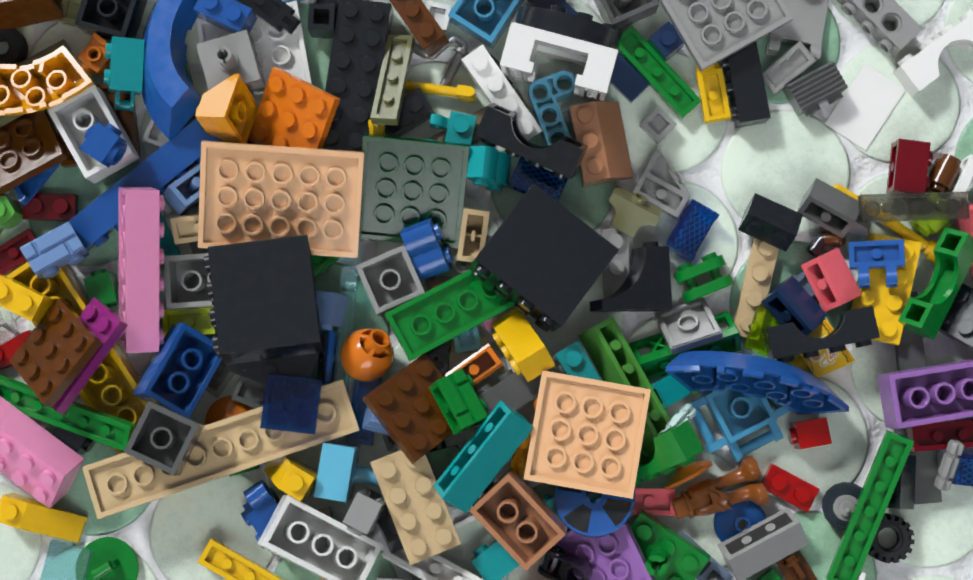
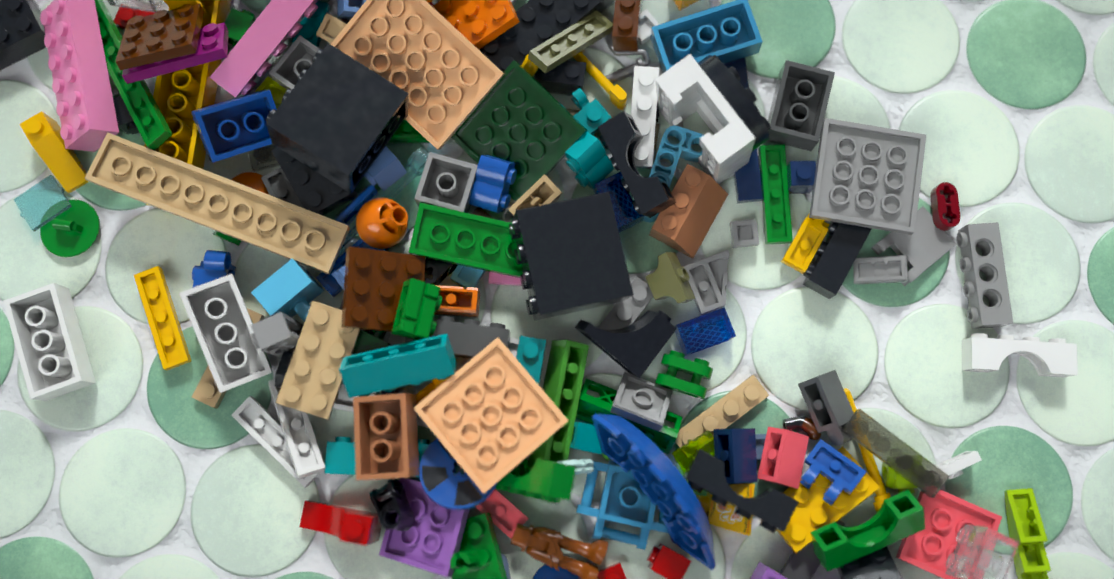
camera: 35 degrees right, 5 degrees down
dark grey brick [124,401,204,475] -> none
clear blue plate [260,374,323,435] -> none
yellow slope [264,455,318,502] -> none
yellow brick [491,309,556,382] -> none
orange dish [664,461,713,490] -> none
black brick [738,193,803,252] -> none
dark grey brick [783,61,848,117] -> none
white sticker [825,63,906,151] -> none
dark red brick [886,139,933,198] -> none
reddish brown brick [928,154,961,195] -> none

